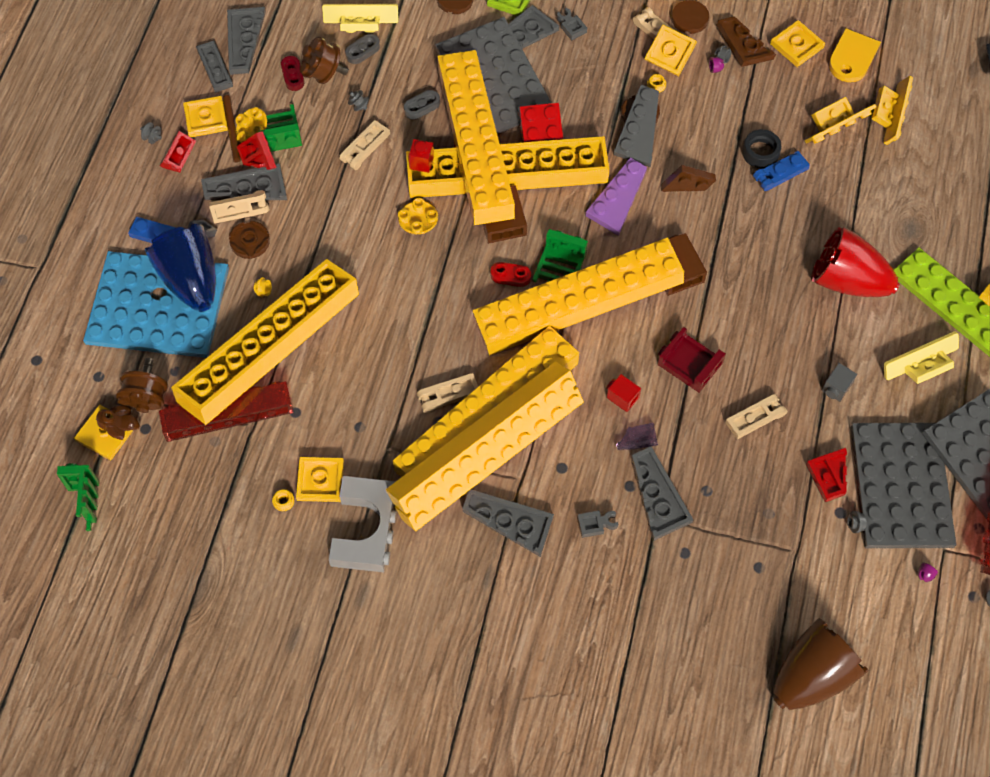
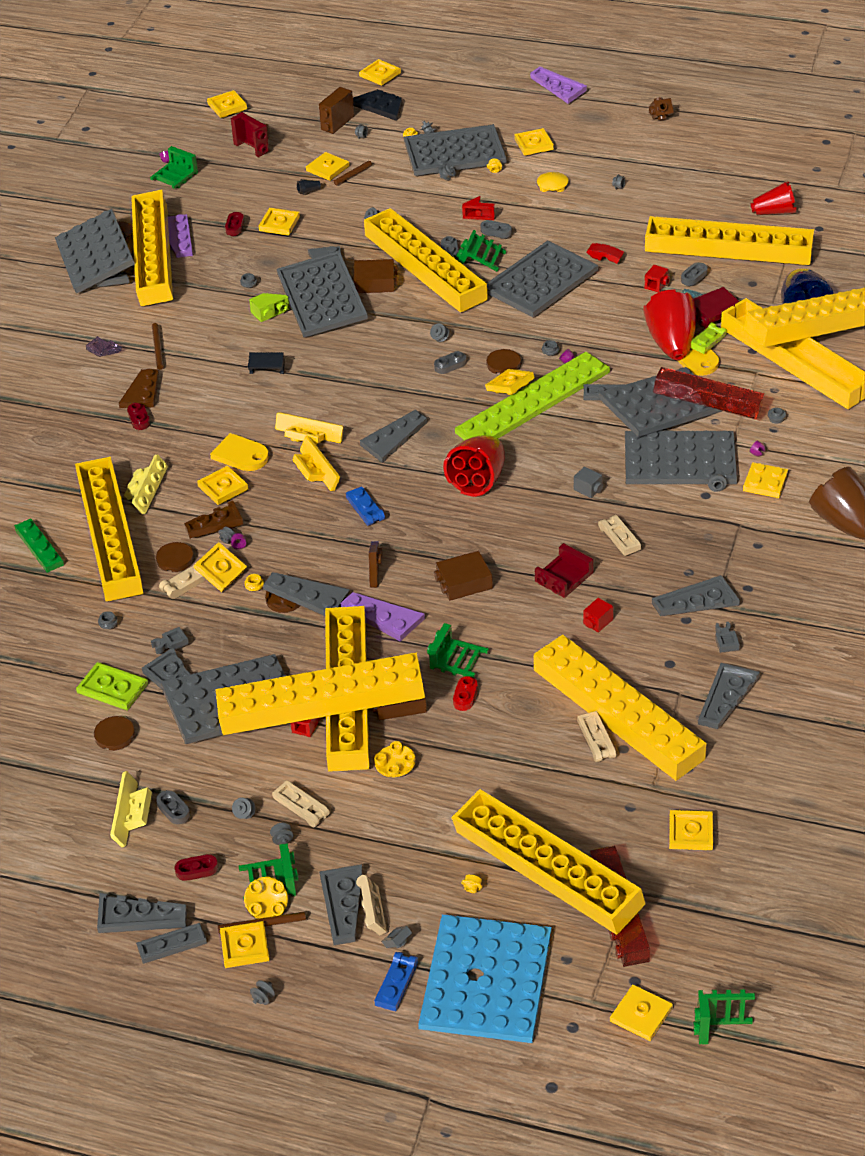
camera: 85 degrees left, 20 degrees down
reddish brown plate [96,405,140,440] -> none
reddish brown wheel [116,358,168,413] -> none
clear blue cylinder [145,224,216,312] -> none
red slope [159,131,196,173] -> none
reddish brown tile [229,221,270,259] -> none
red wing [237,131,277,170] -> none
yellow plate [272,490,295,511] -> none
reddish brown wheel [300,37,349,84] -> none
light grey arch [329,476,397,573] -> none
yellow piece [385,361,584,532] -> none
dark grey plate [404,90,440,119] -> none
red brick [409,139,434,173] -> none
yellow brick [473,237,684,356] -> none
red brick [518,103,563,143] -> none
slope [616,423,658,450] -> none
black tyre [742,129,781,168] -> none
red wing [806,448,847,502] -> none
light yellow bracket [884,331,959,384] -> none
none -> dark grey wheel [270,823,293,845]
none -> dark grey wing [360,409,427,463]
none -> yellow plate [743,462,788,498]

